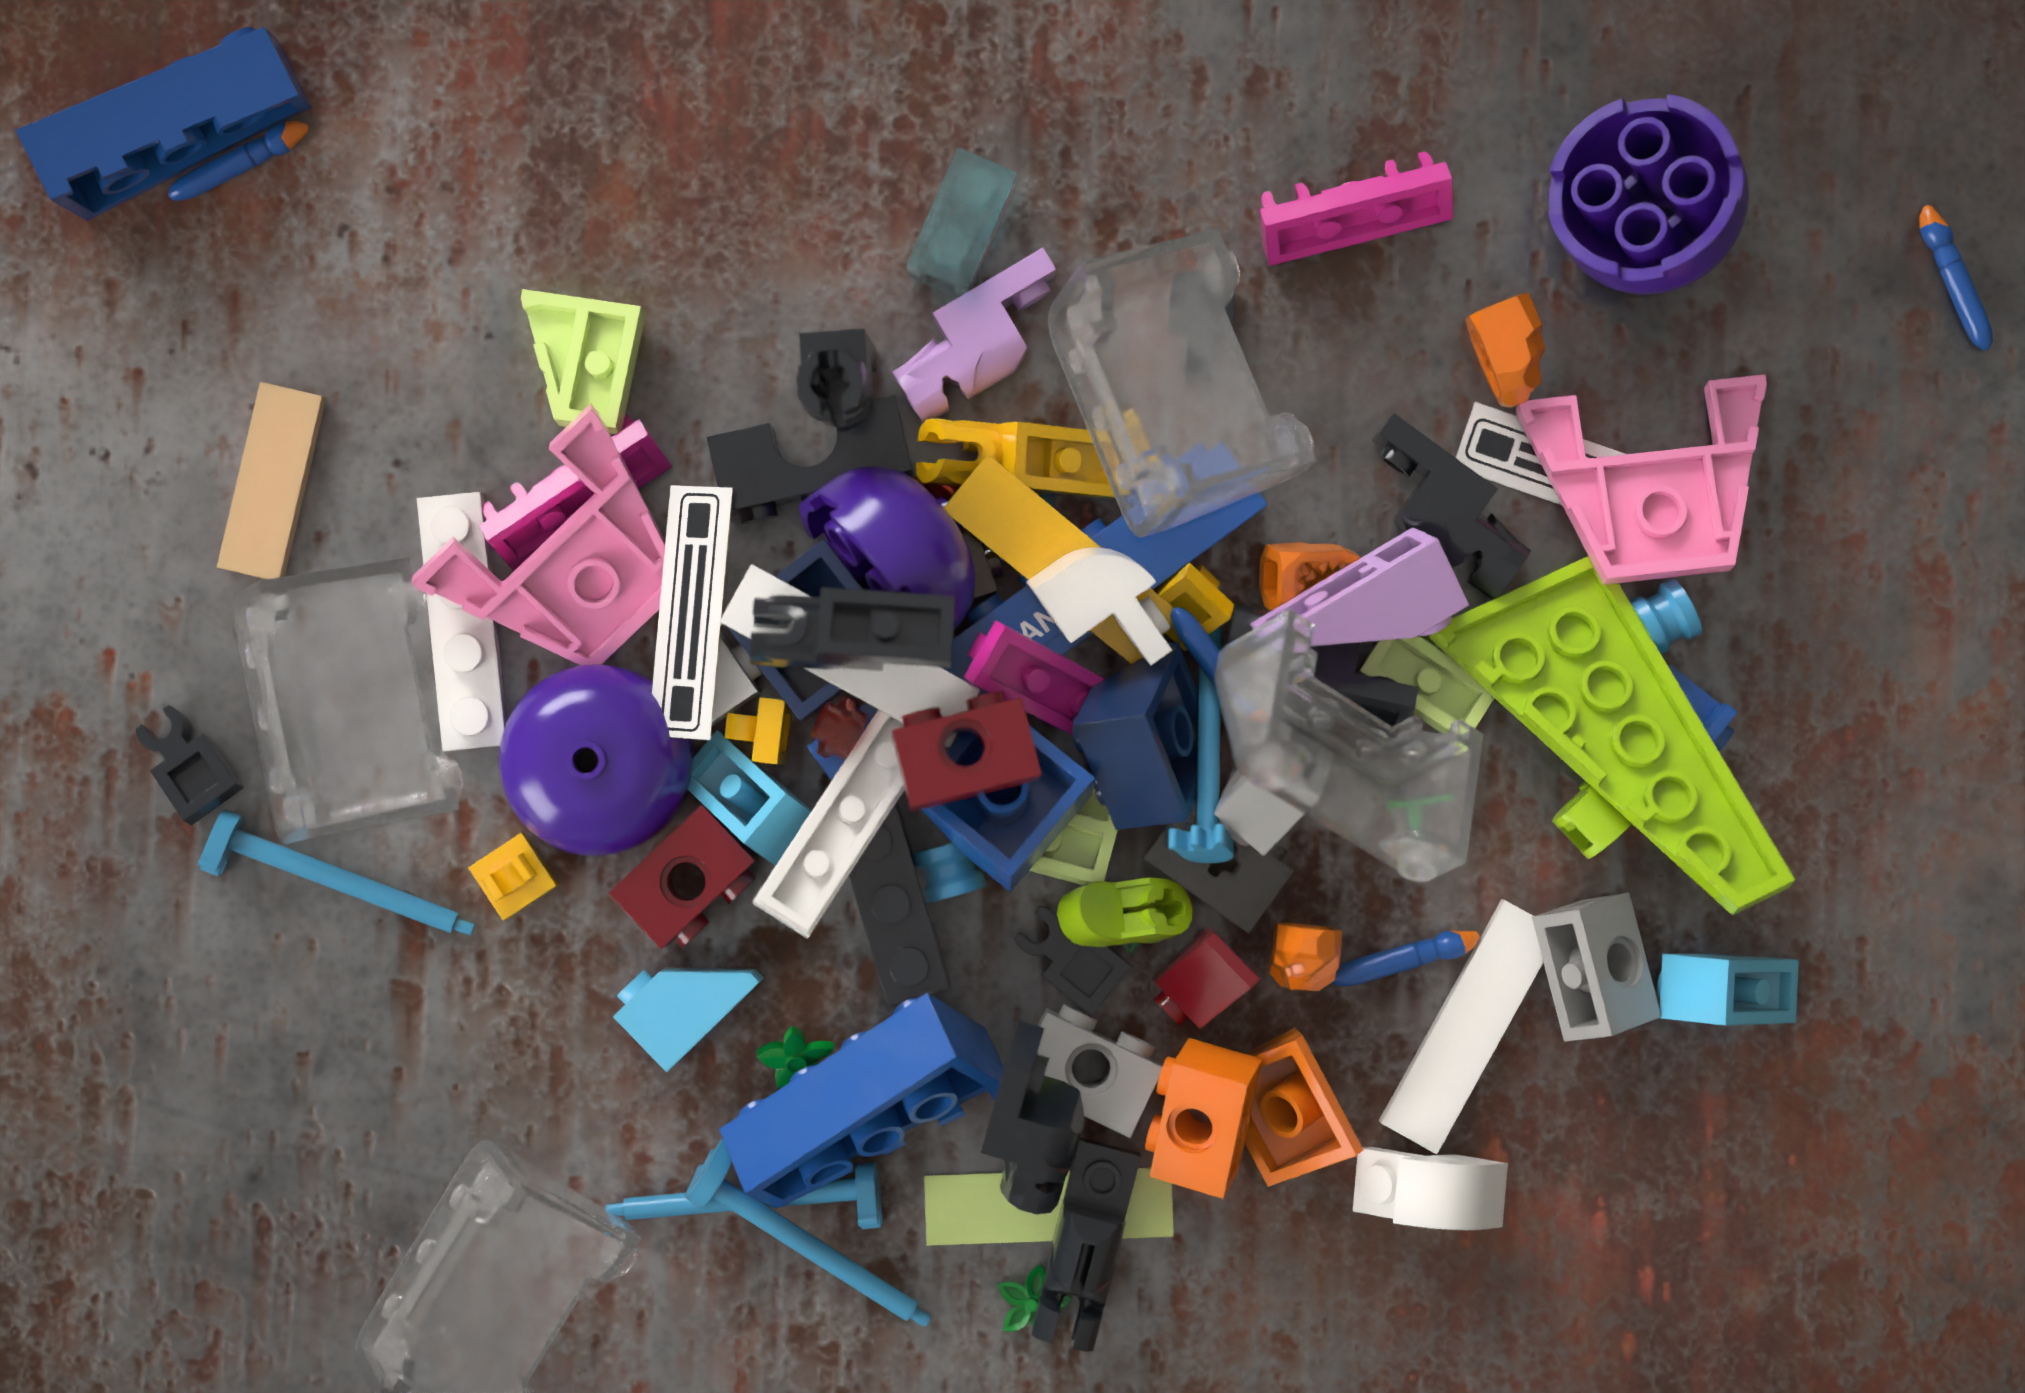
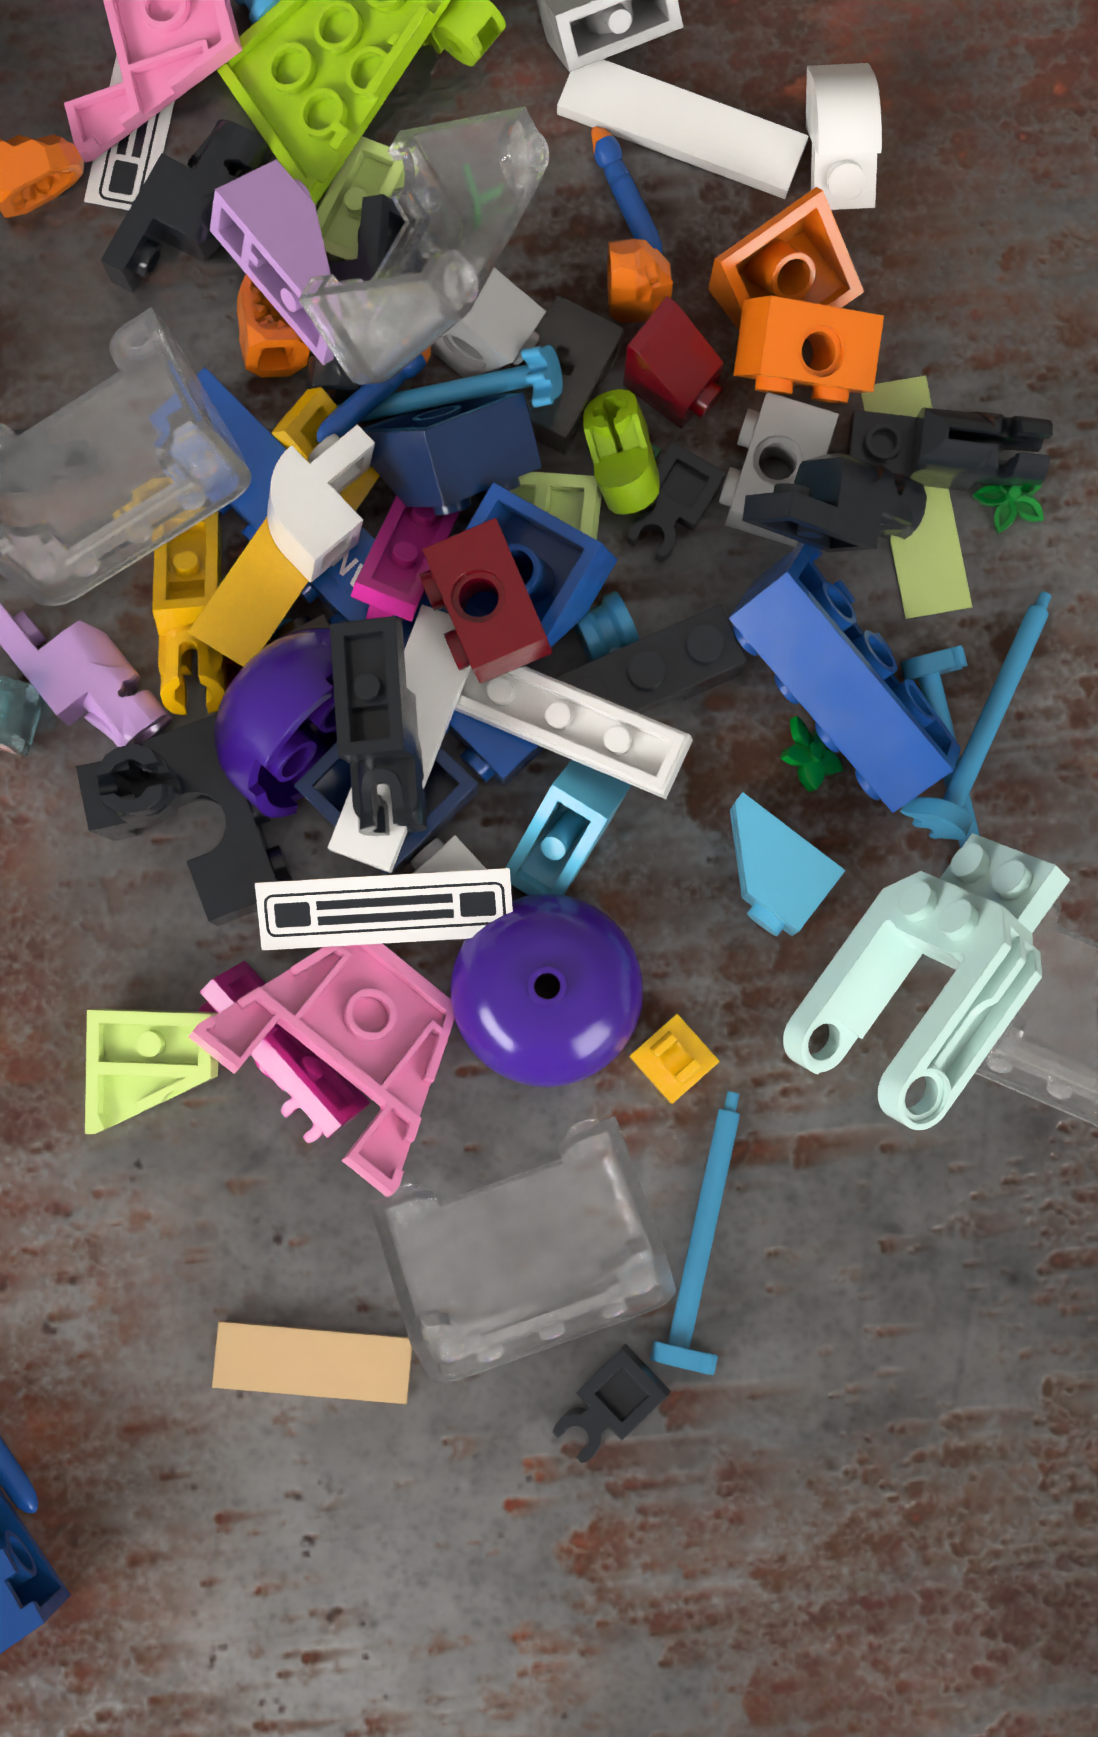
camera: 105 degrees left, 5 degrees down
white plate [417,492,507,751] -> none
dark red brick [608,805,759,949] -> none
yellow tile [724,697,793,765] -> none
clear red plate [811,696,867,760] -> none
none -> light aqua plate [783,833,1070,1130]

